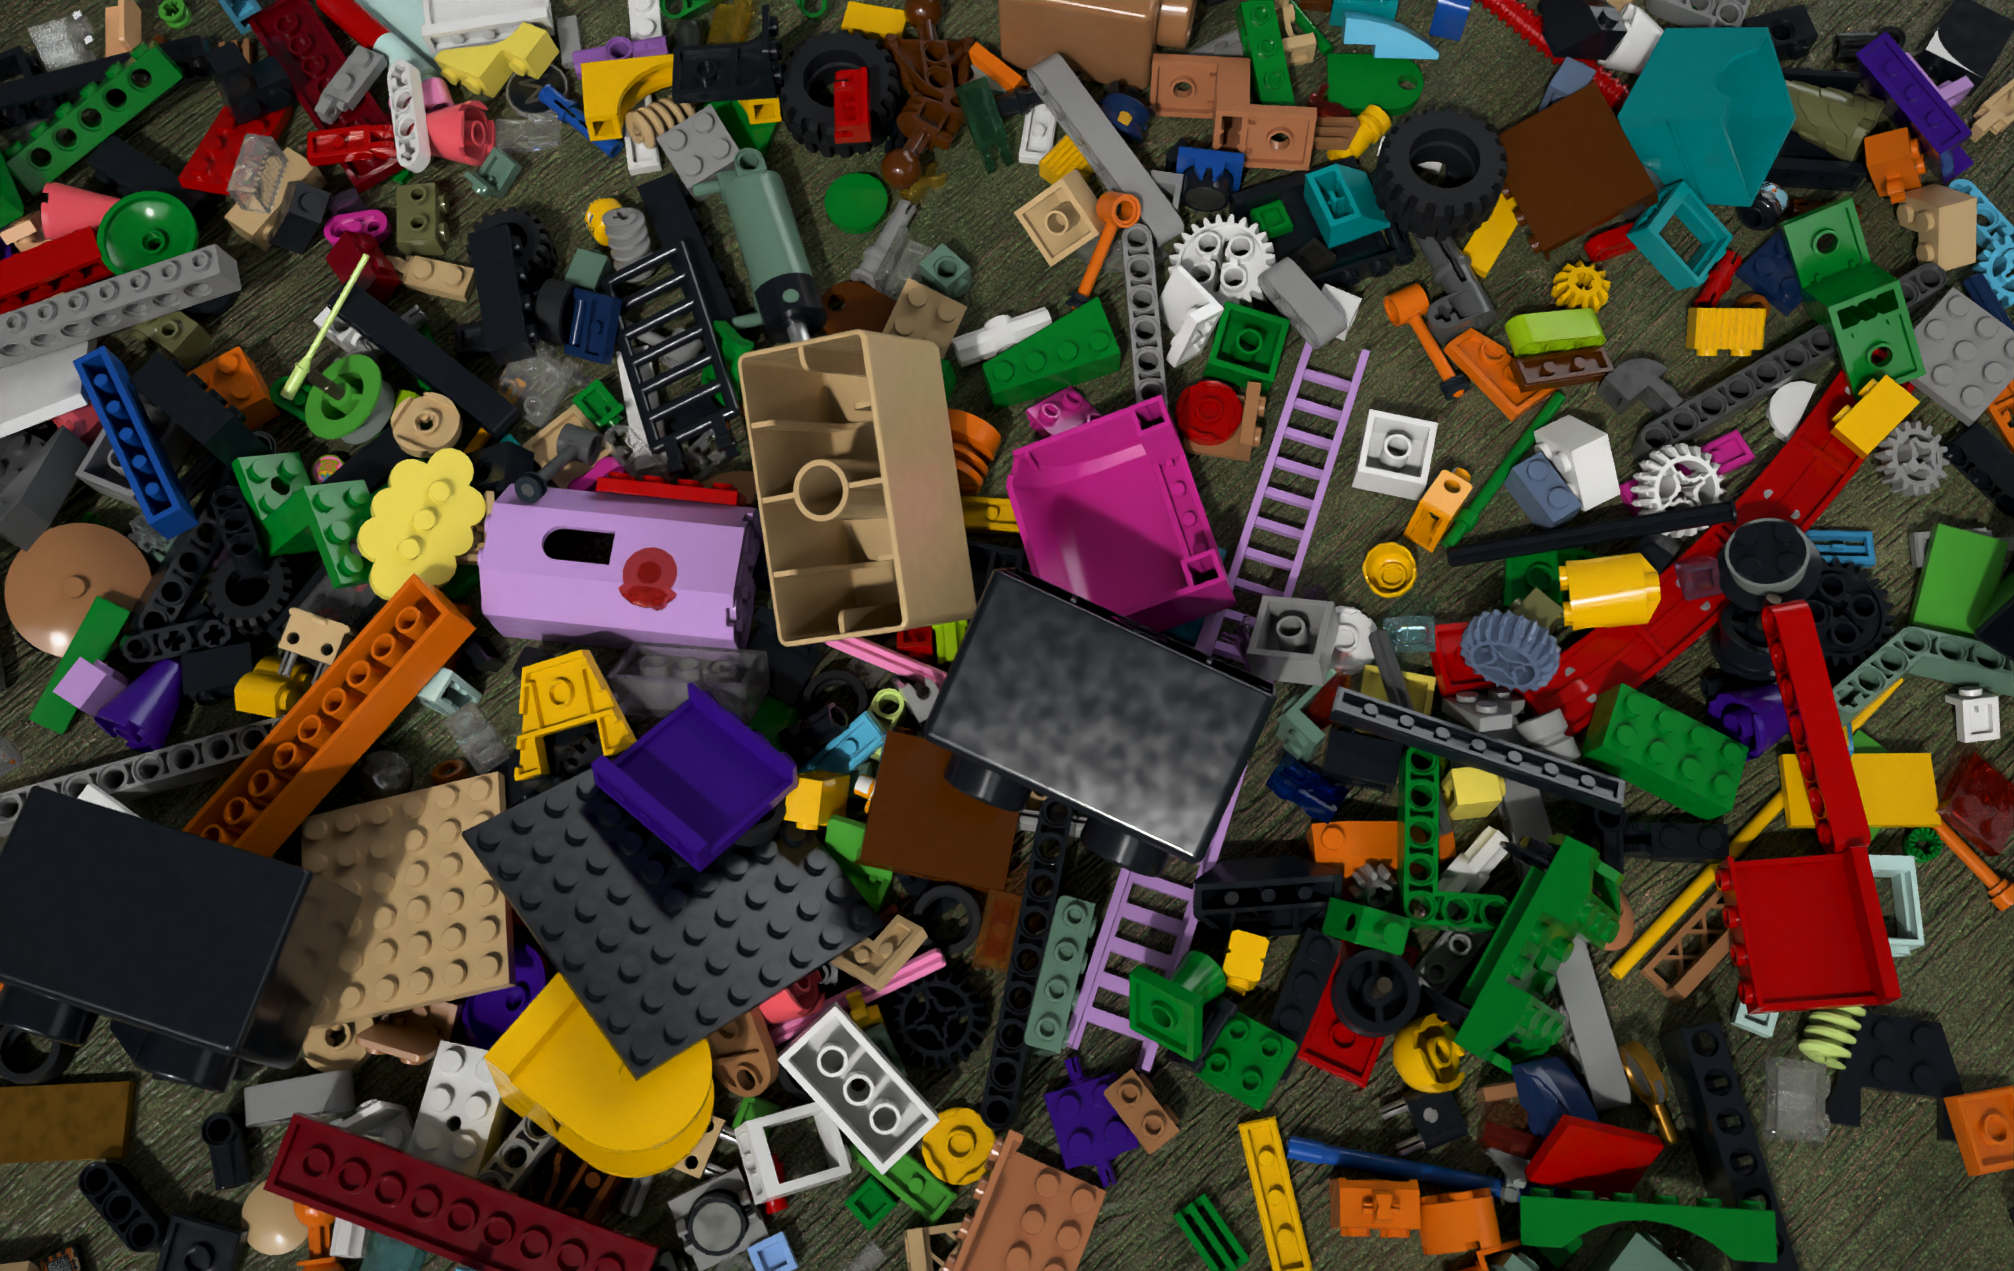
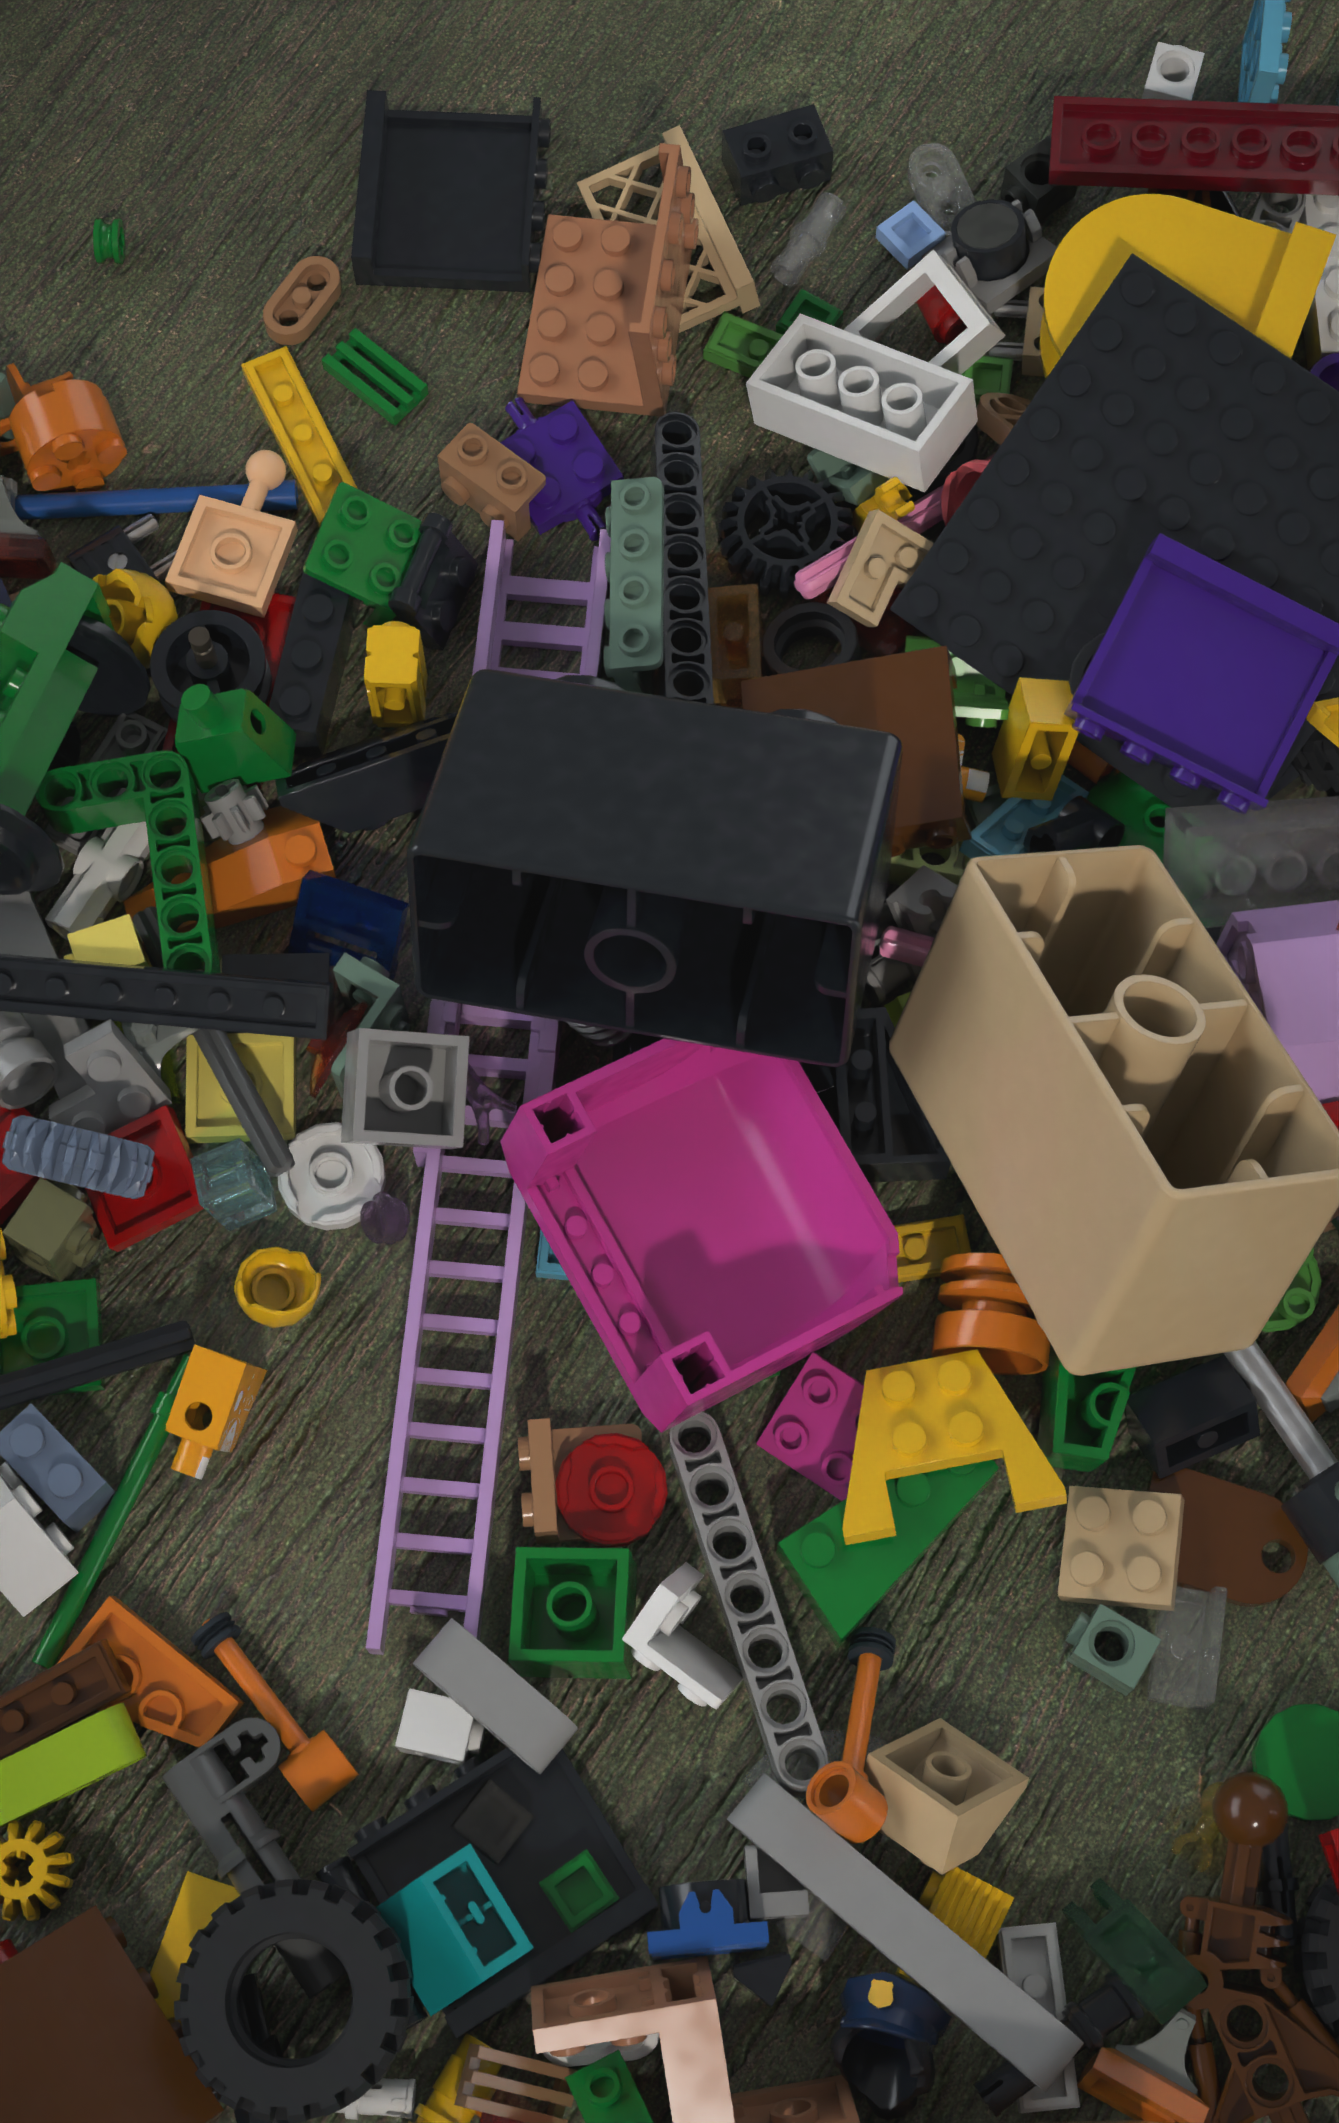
camera: 160 degrees right, 0 degrees up
light grey pin [850,199,917,290] -> none
yellow tile [922,1108,997,1185] -> none
white piece [952,307,1052,368] -> none
green plant [1129,951,1226,1062] -> none
white gear [1168,214,1276,309] -> none
orange hinge [1329,1178,1421,1238] -> none
white brick [1352,409,1438,501] -> none
none -> light nougat plate [165,450,298,618]
none -> yellow wing [842,1349,1067,1545]

